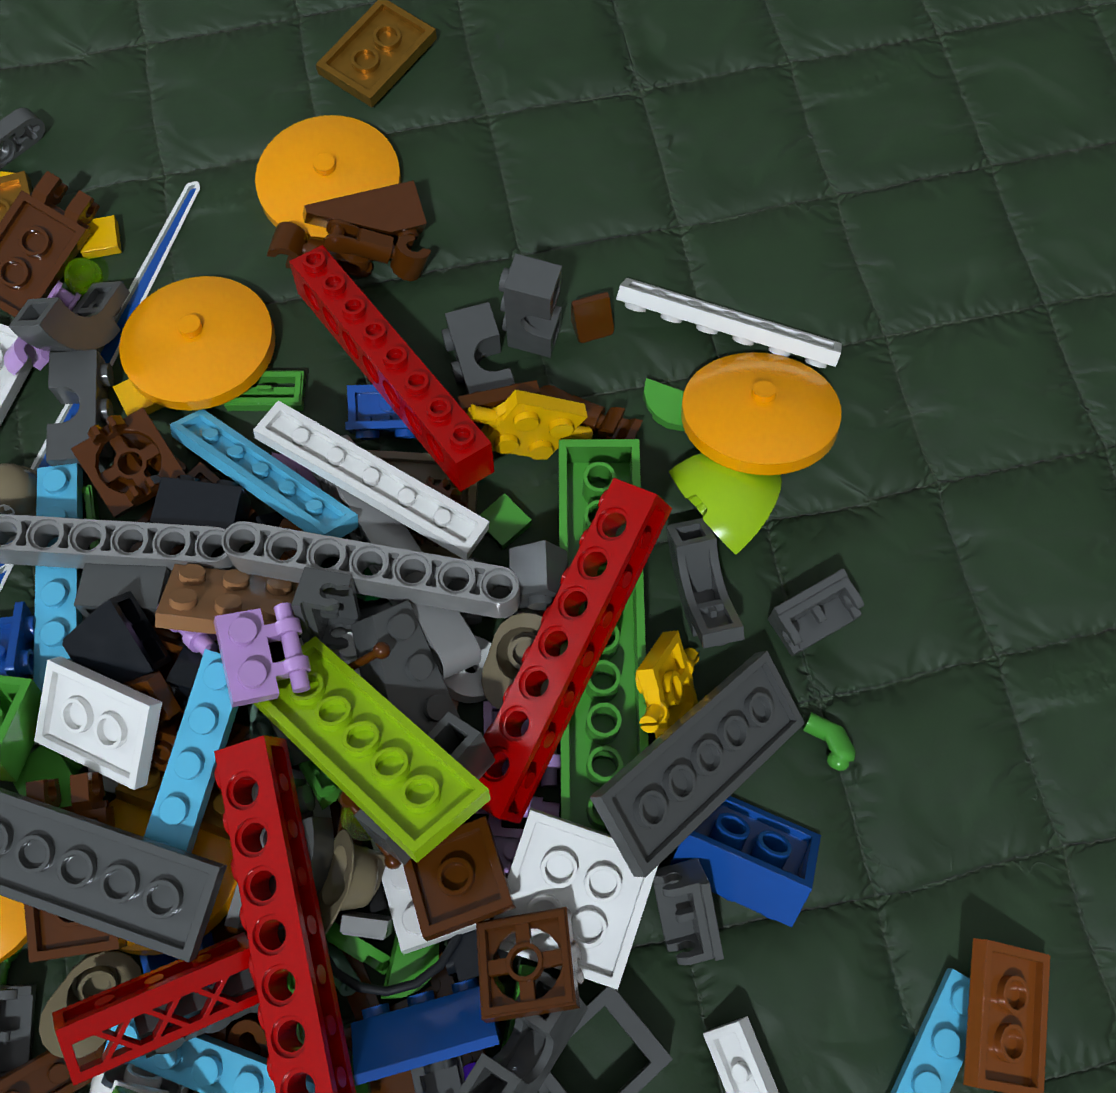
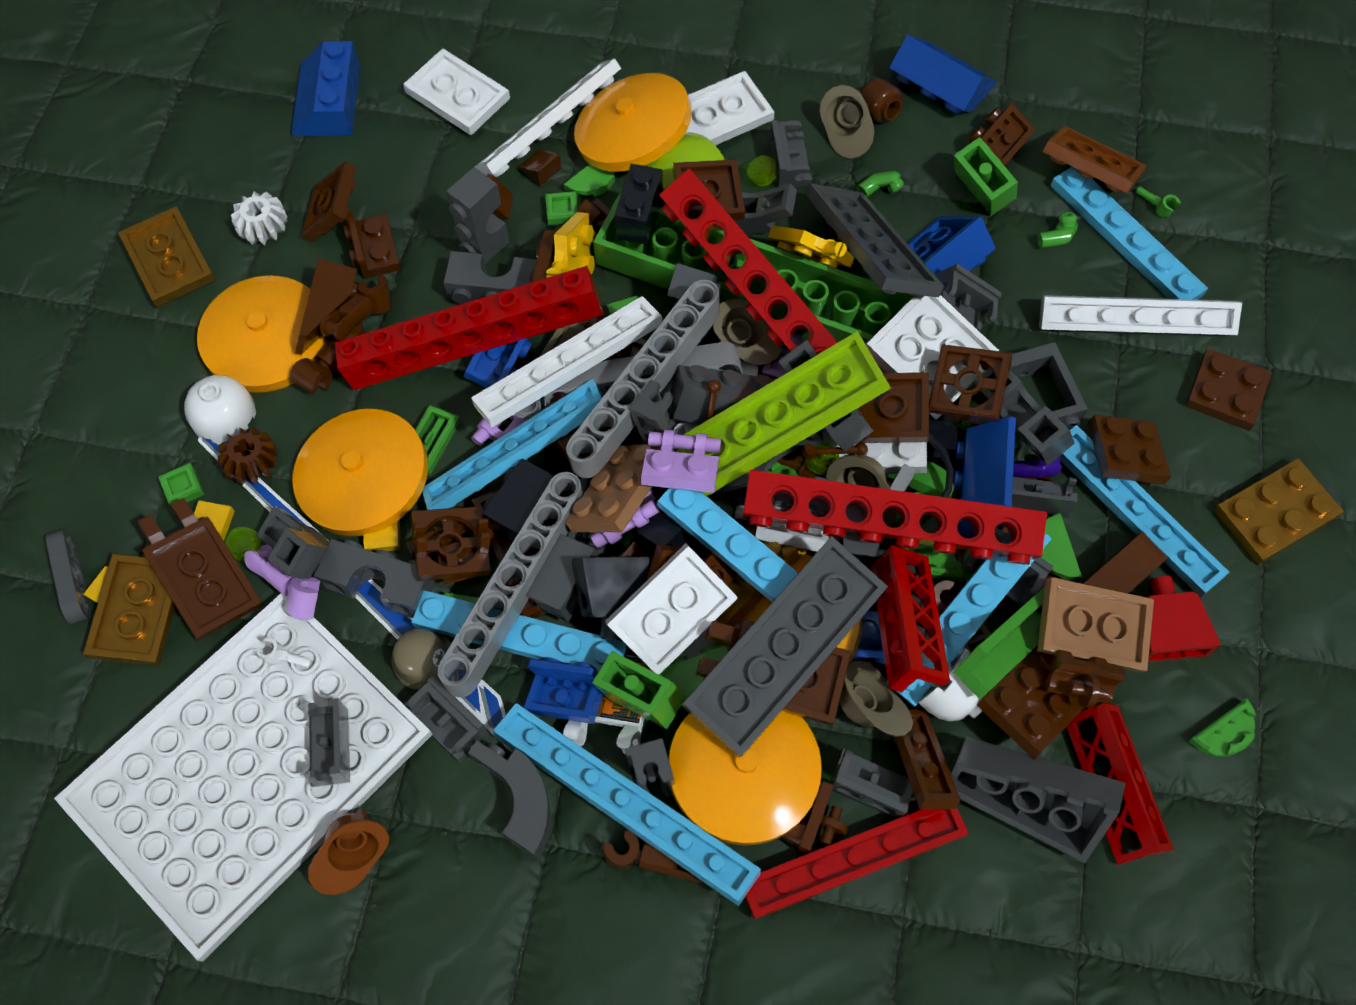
camera: 65 degrees left, 5 degrees down
none -> bright green tile [158,463,205,506]
none -> white cylinder [184,375,256,443]
none -> reddish brown gear [217,427,278,486]
none -> white gear [231,191,288,245]
none -> blue slope [291,41,360,136]
none -> reddish brown plate [301,161,356,242]
none -> reddish brown bracket [343,211,401,279]
none -> white plate [403,48,510,135]
none -> reddish brown slope [518,149,561,186]
none -> bright green tile [545,191,578,226]
none -> black brick [614,163,663,245]
none -> reddish brown plate [673,160,745,224]
none -> white plate [686,71,774,145]
none -> clear neon green plate [747,155,778,186]
none -> dark tan piece [820,85,875,159]
none -> reddish brown head [860,78,903,124]
none -> blue slope [889,34,997,114]
none -> bright green brick [954,137,1018,216]
none -> reddish brown bracket [968,103,1036,166]
none -> bright green arm [1037,212,1078,248]

